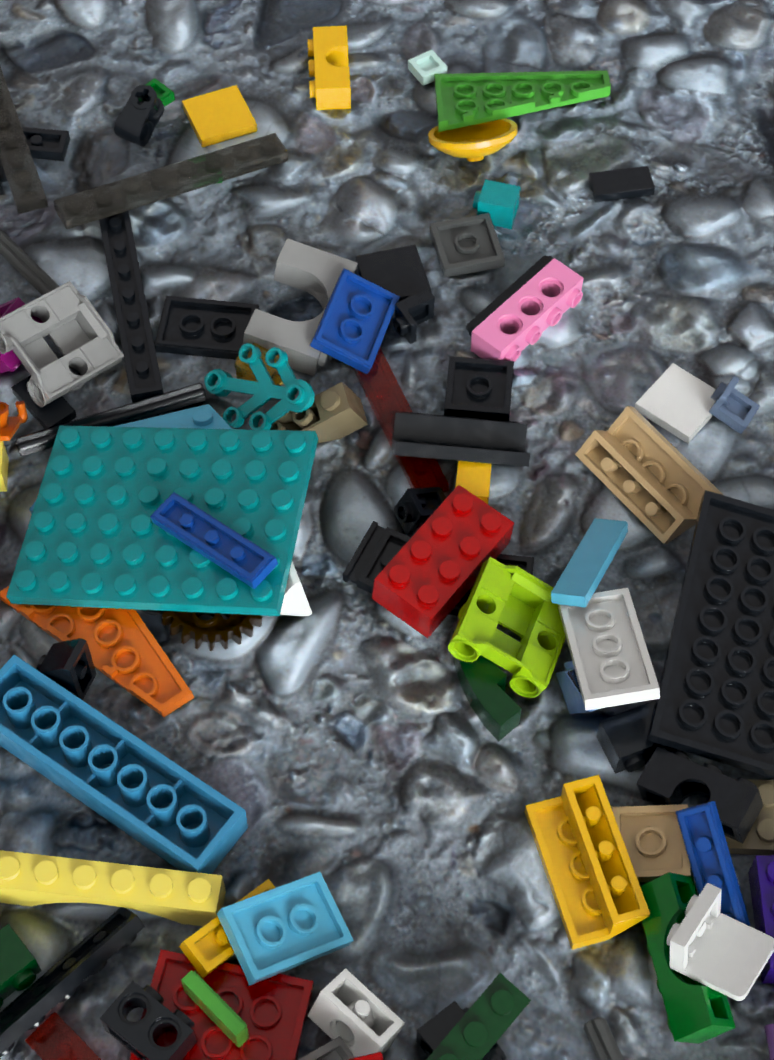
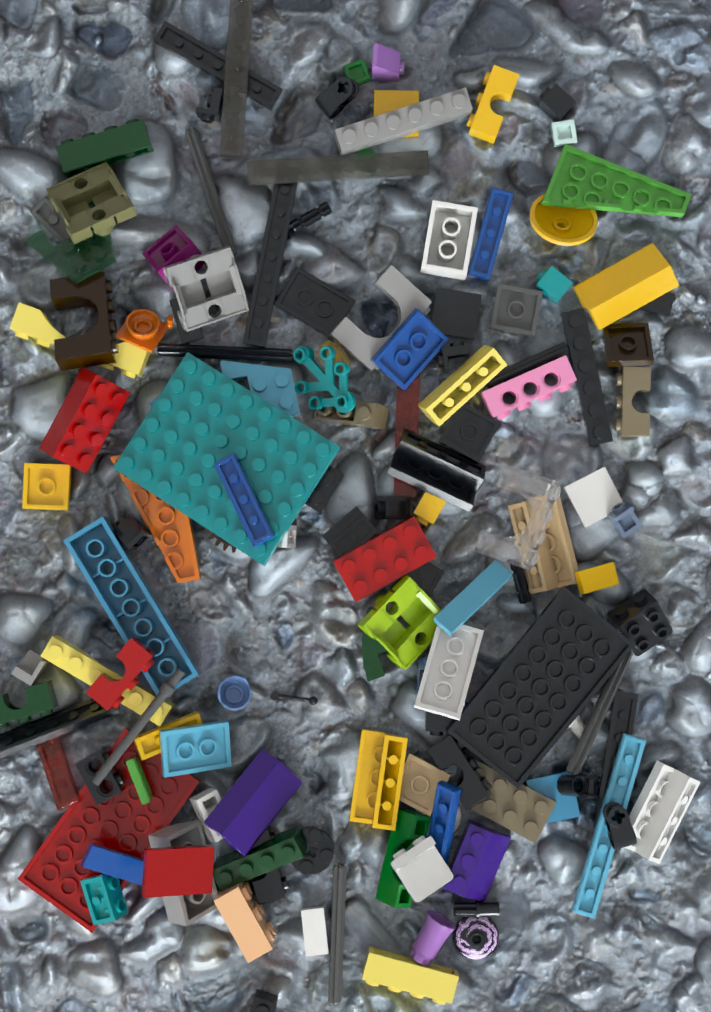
camera: 25 degrees right, 30 degrees up
none -> red arch [86,637,156,711]
none -> dark grey bar [91,668,185,786]
none -> dark purple slope [204,749,302,857]
none -> medium blue hair [217,675,252,711]
none -> black hinge [270,691,318,705]
none -> black axle [290,202,332,234]
none -> black plate [291,827,334,875]
none -> black bracket [305,465,344,513]
none -> light grey brick [334,87,473,157]
none -> medium lavender slope [372,43,404,82]
none -> light yellow brick [417,345,507,426]
none -> white brick [420,200,478,280]
none -> blue tile [468,187,514,281]
none -> clear arch [474,465,561,571]
none -> black axle [510,559,532,604]
none -> black brick [538,84,576,122]
none -> black plate [560,308,613,446]
none -> yellow slope [573,243,679,330]
none -> yellow tile [574,562,619,595]
none -> dark brown plate [602,323,654,367]
none -> dark tan arch [614,366,651,438]

